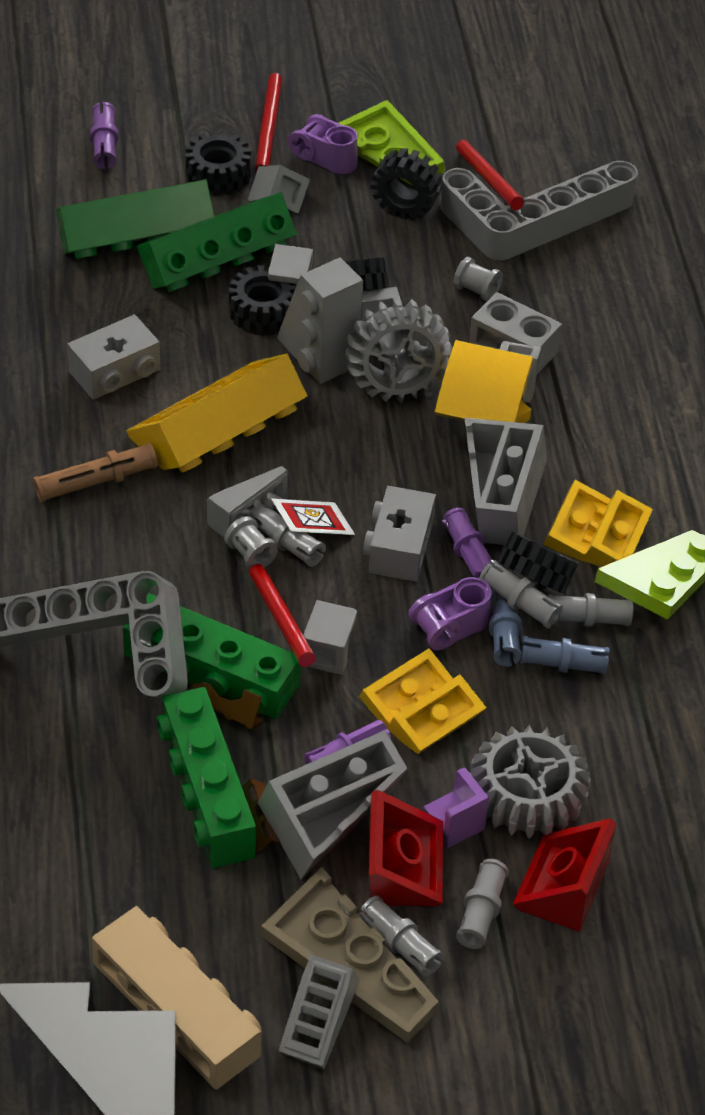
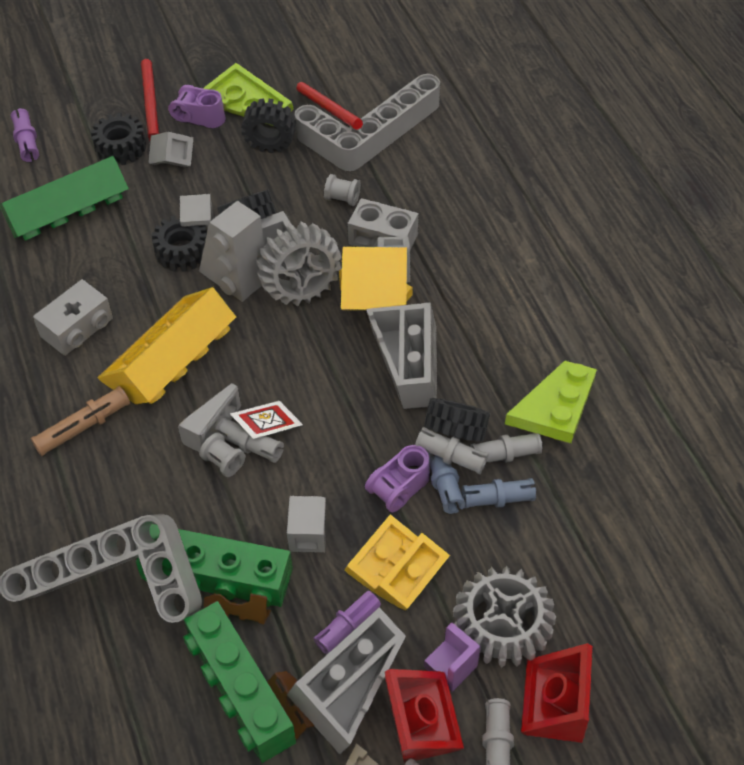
camera: 10 degrees left, 5 degrees up
green brick [137,192,297,292] -> none
red bar [249,564,316,667] -> none
light grey brick [363,485,436,582] -> none
medium lavender axle [442,507,492,578] -> none
yellow slope [543,480,653,567] -> none

